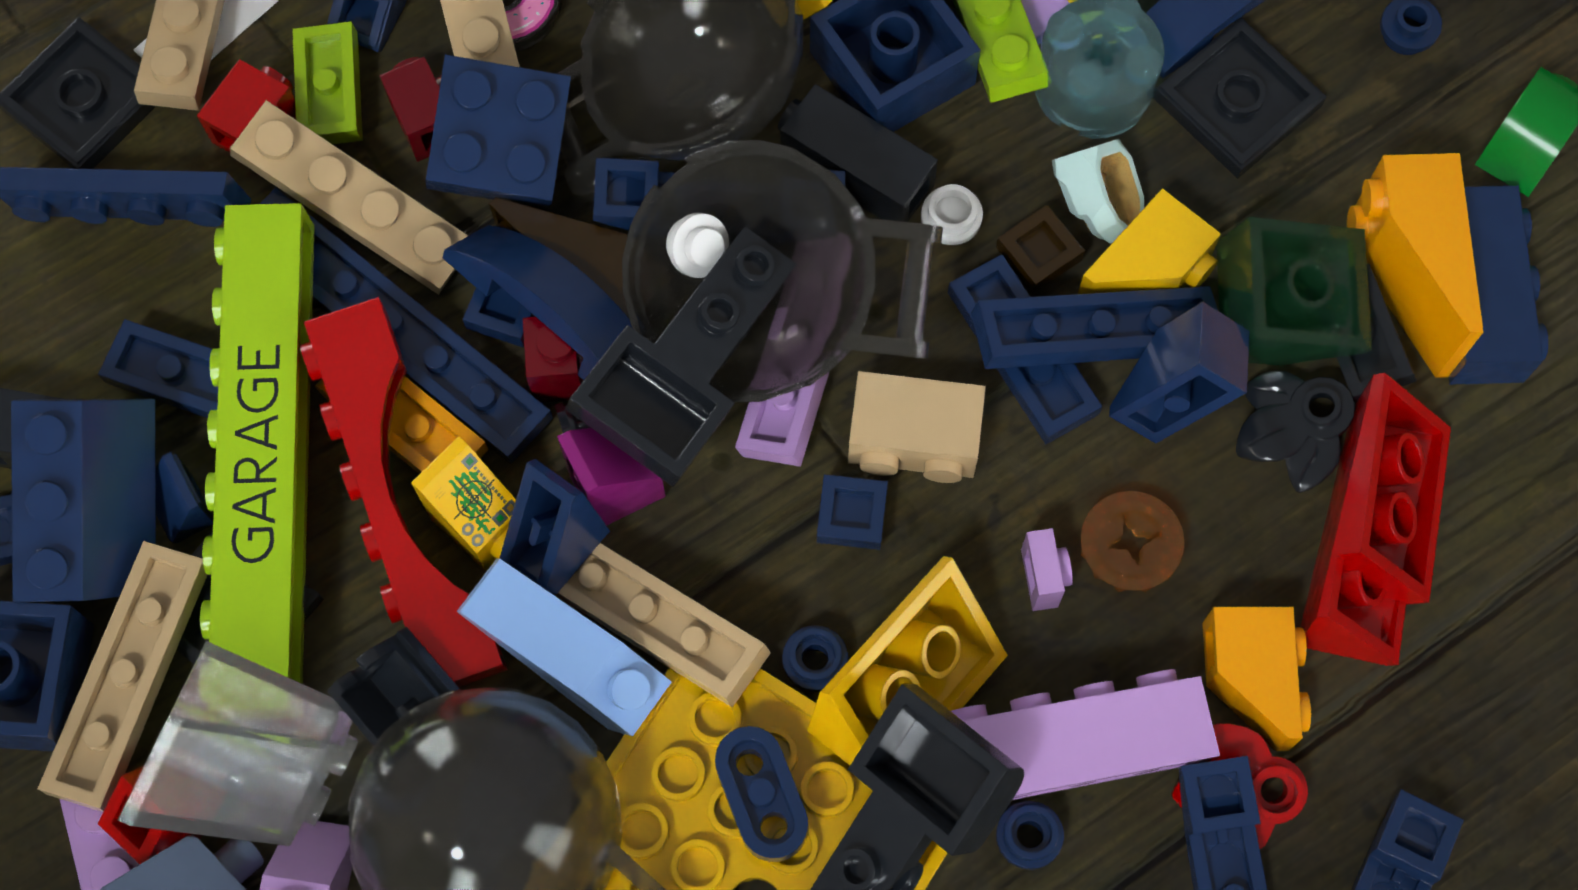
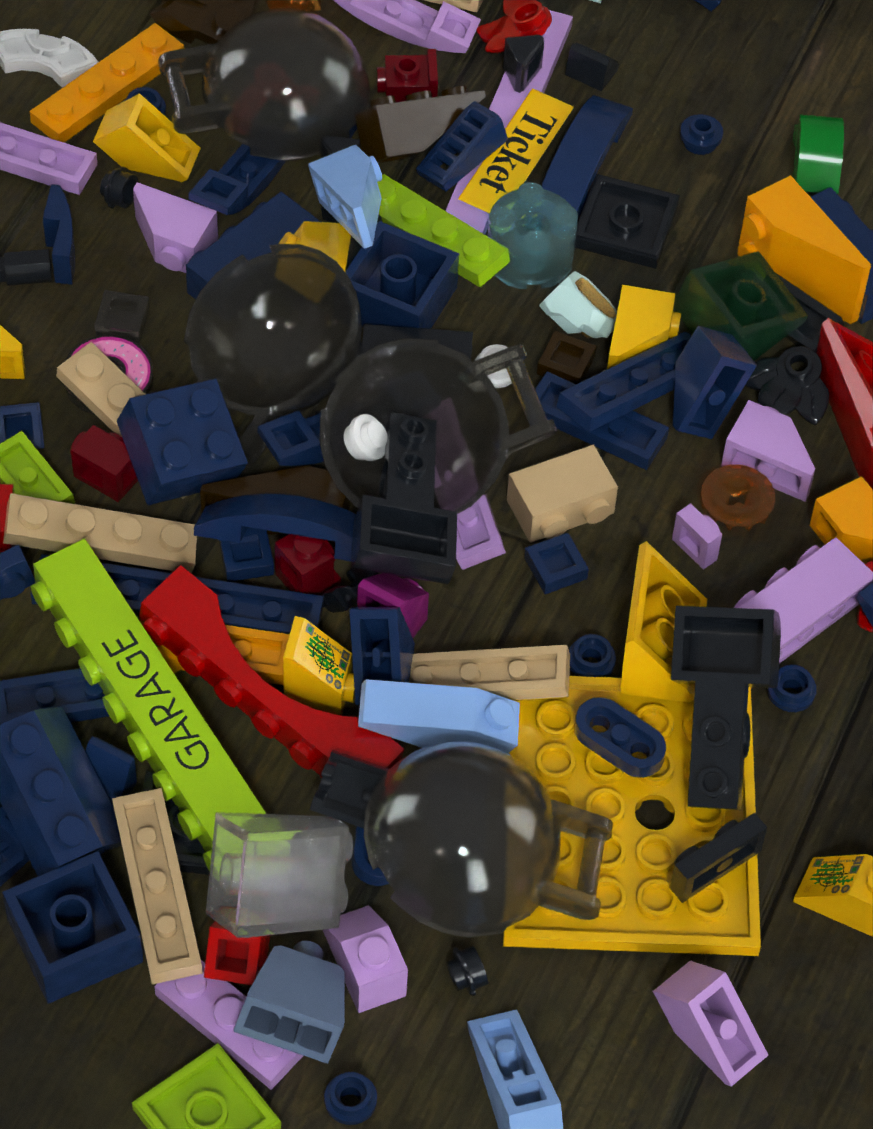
camera: 35 degrees left, 15 degrees down
none -> lavender slope [721,400,815,502]

